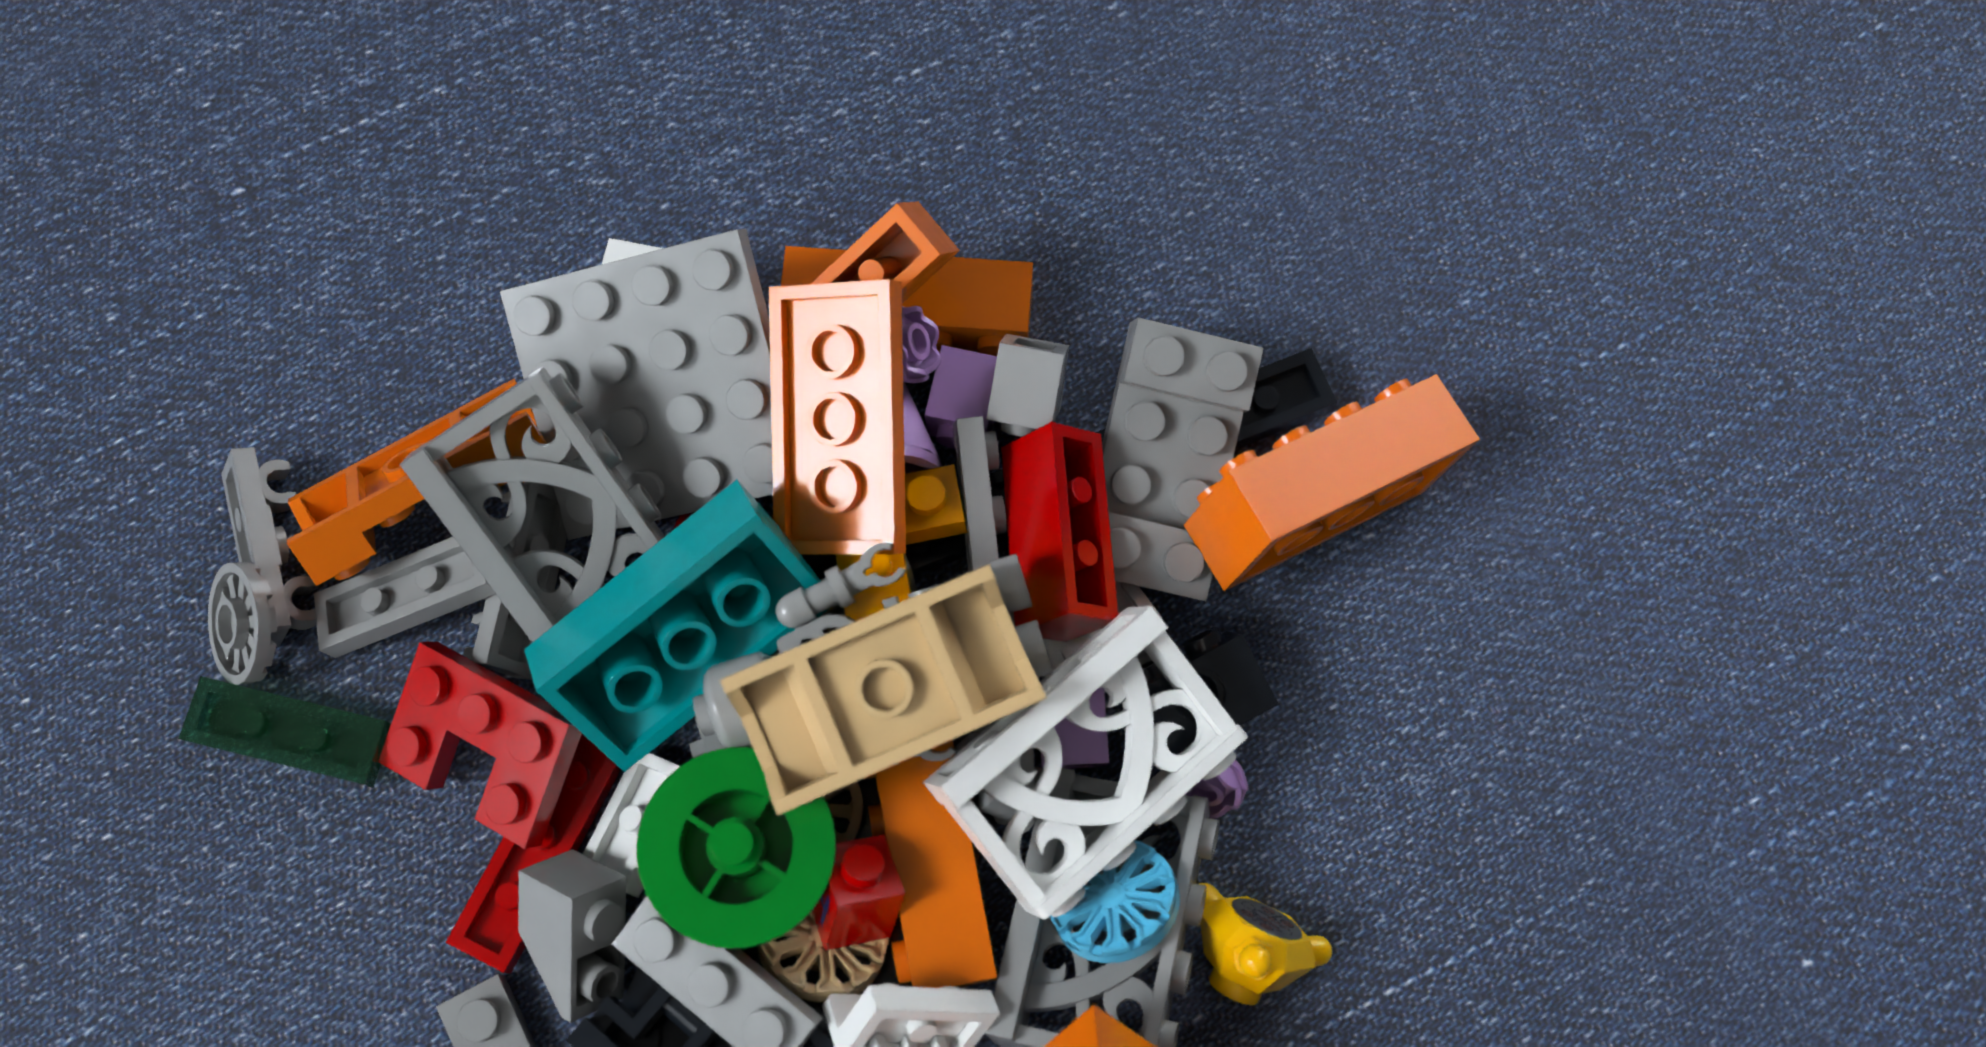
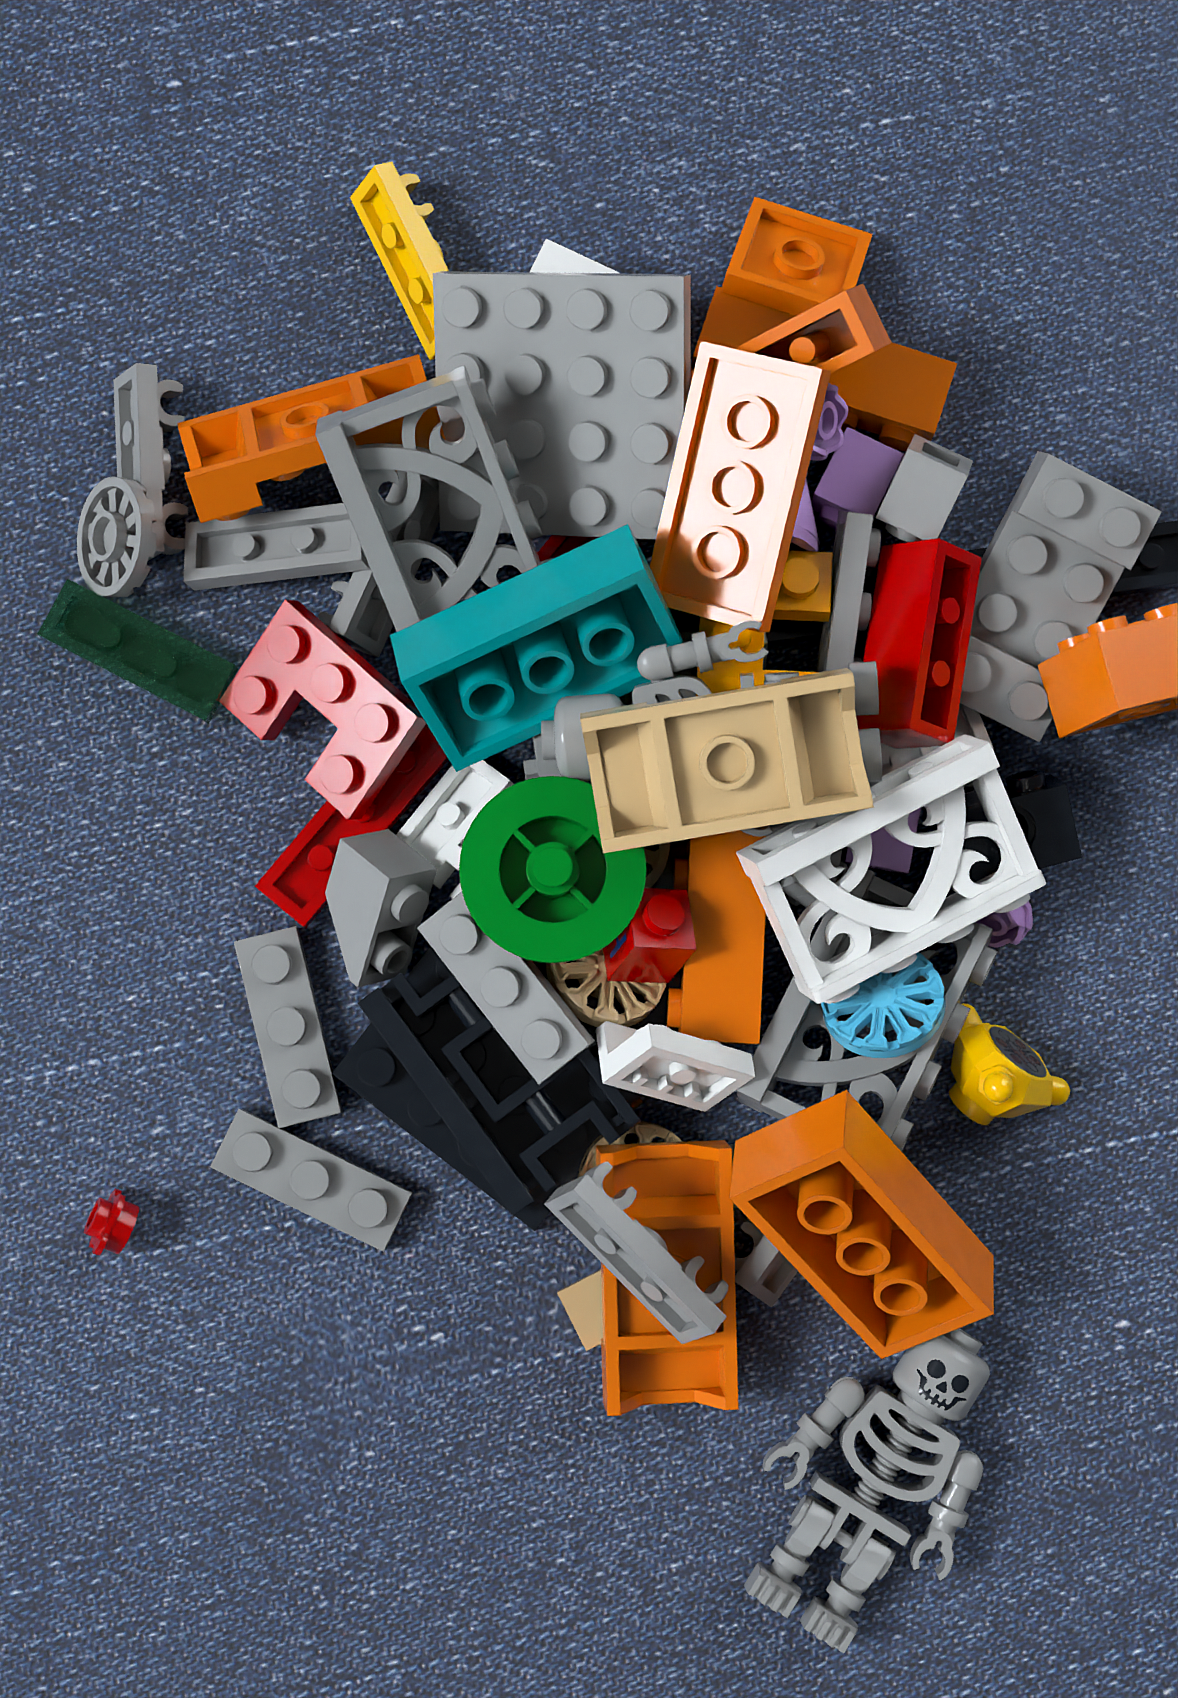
camera: 10 degrees right, 10 degrees up
none -> yellow plate [350,161,449,360]
none -> orange tile [721,197,873,316]

